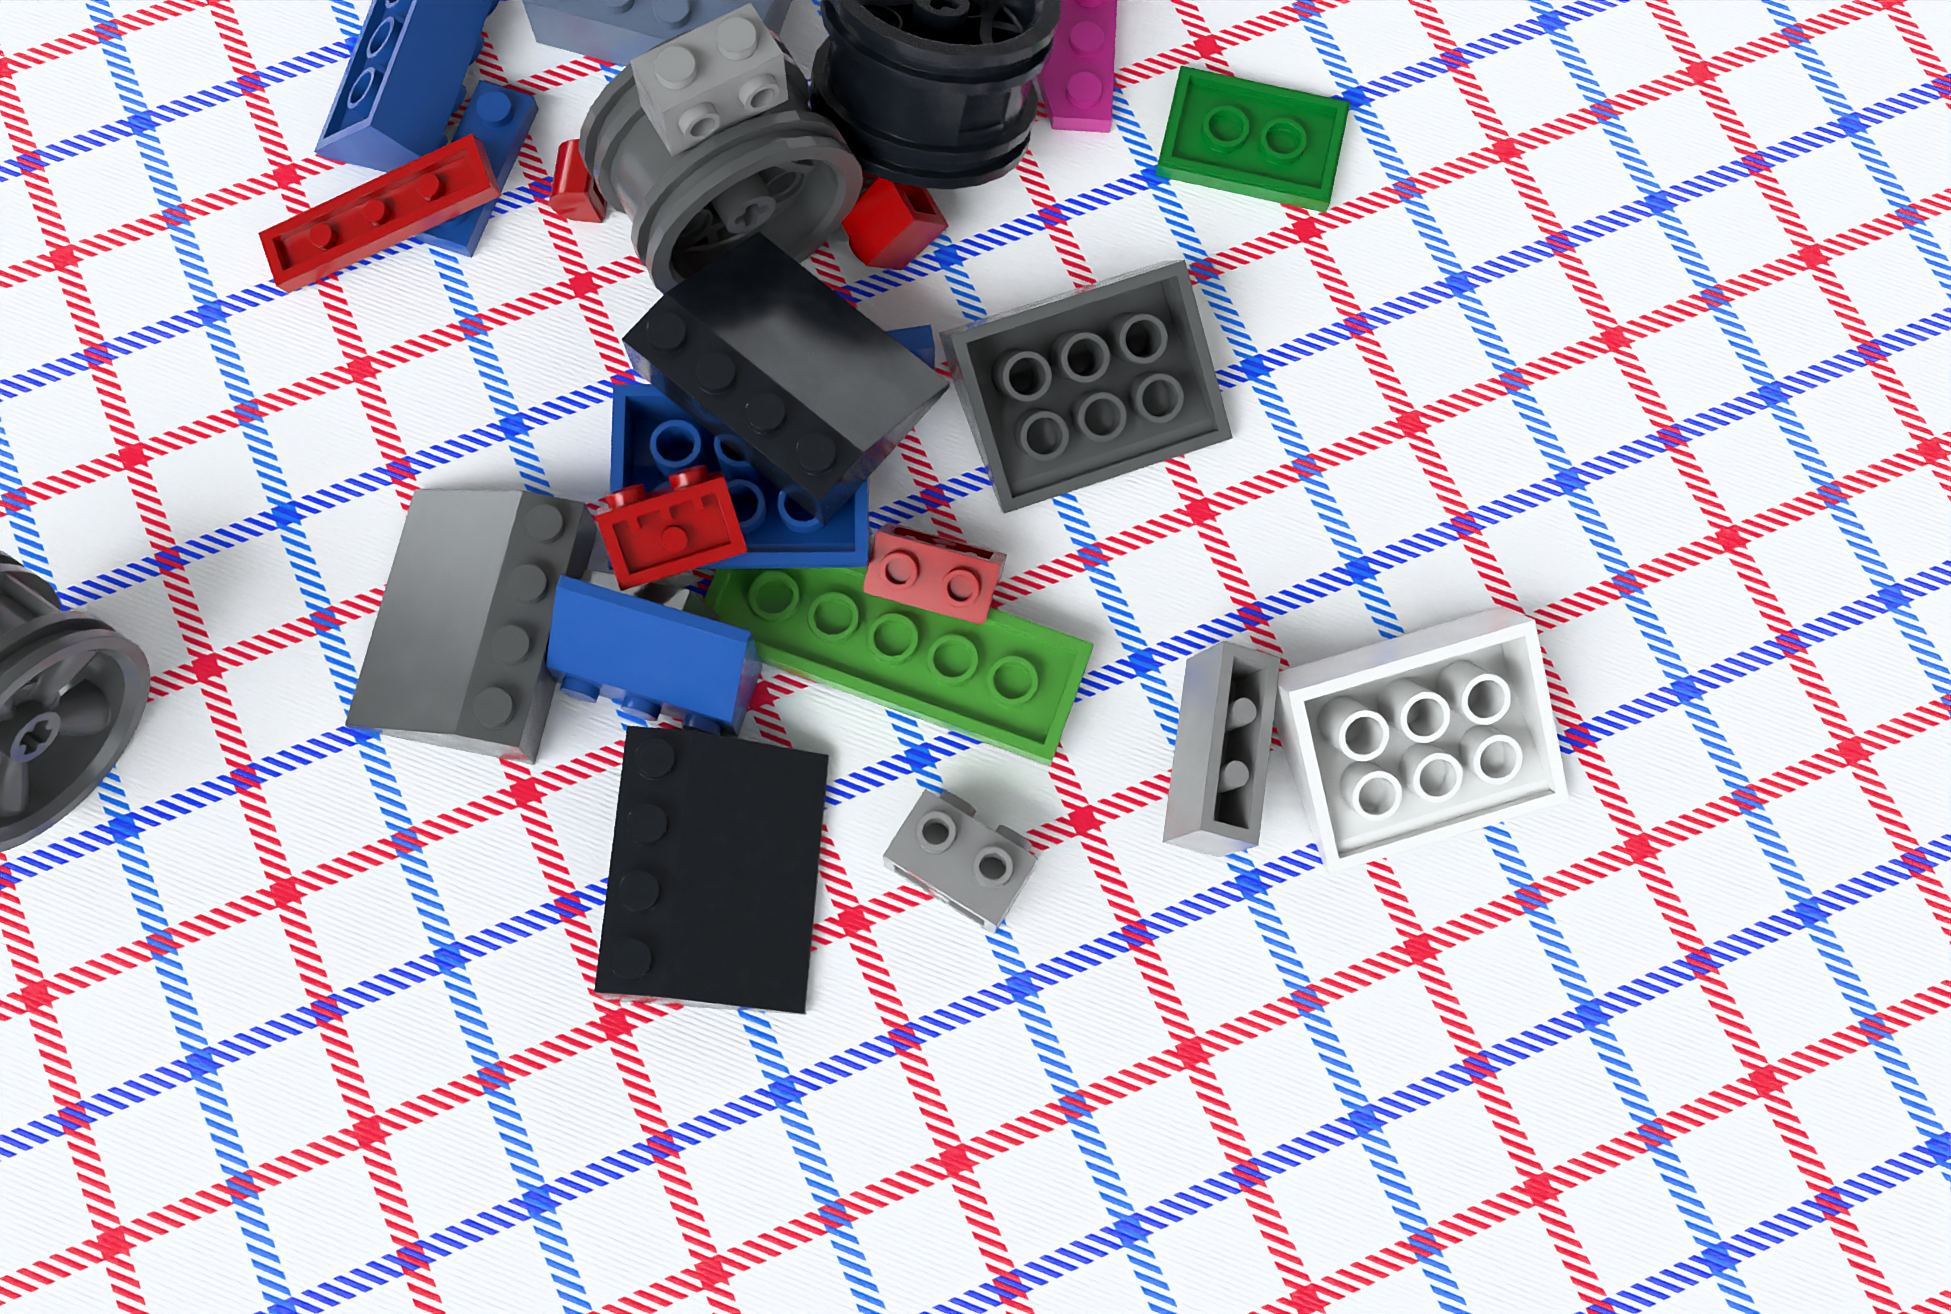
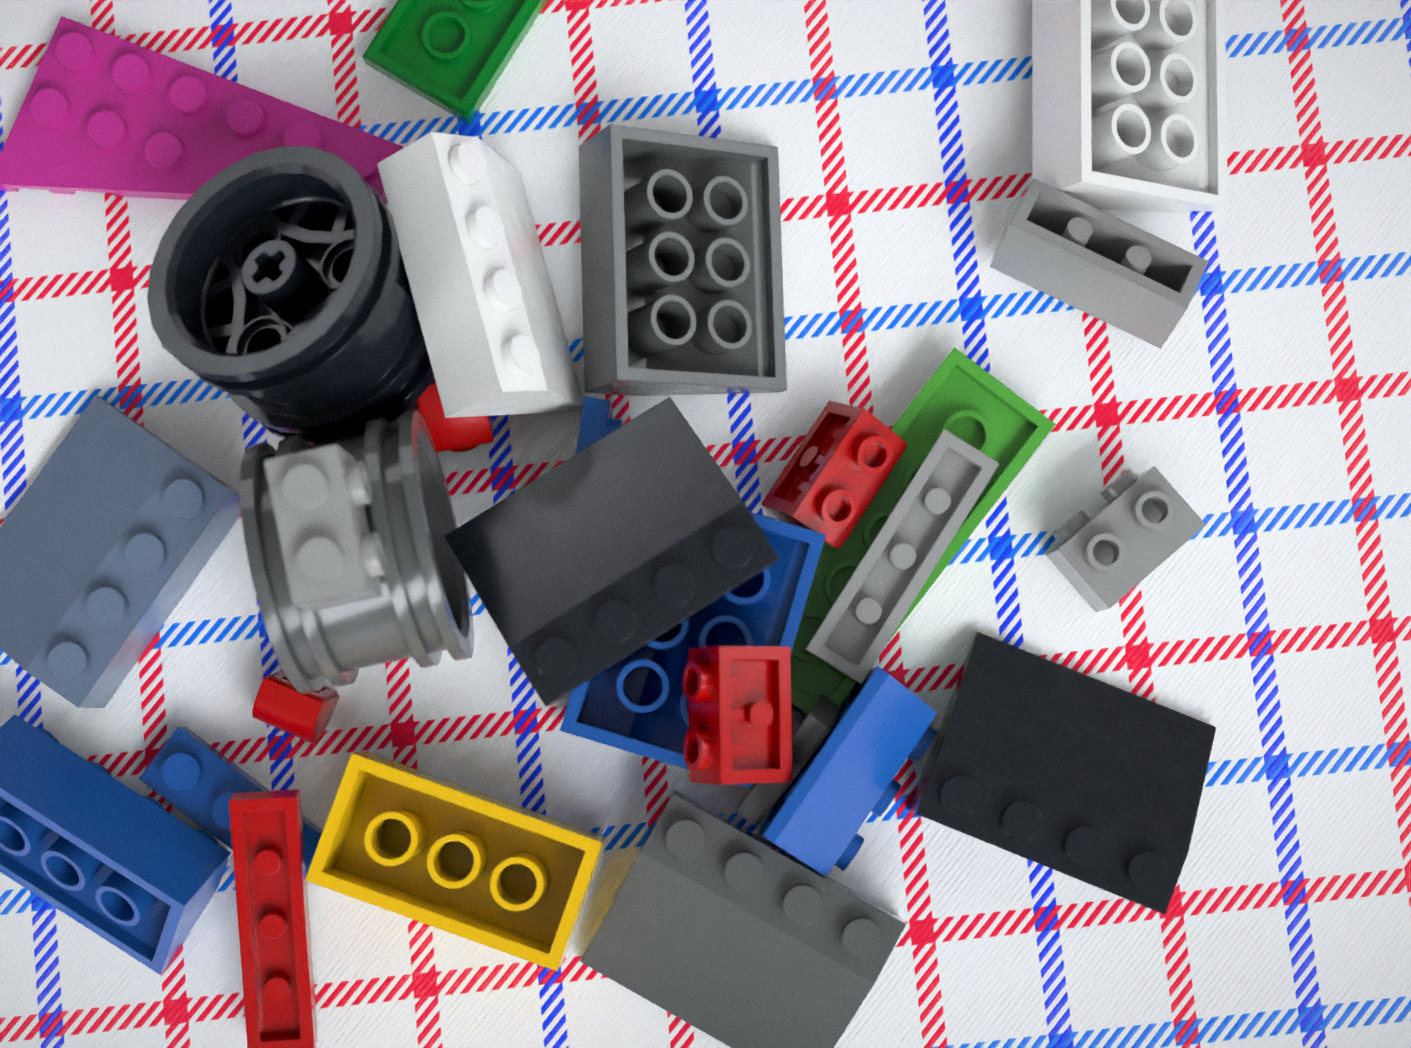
camera: 65 degrees left, 10 degrees up
none -> yellow brick [305,751,607,971]
none -> white slope [377,132,584,418]
none -> light grey plate [805,429,1000,685]

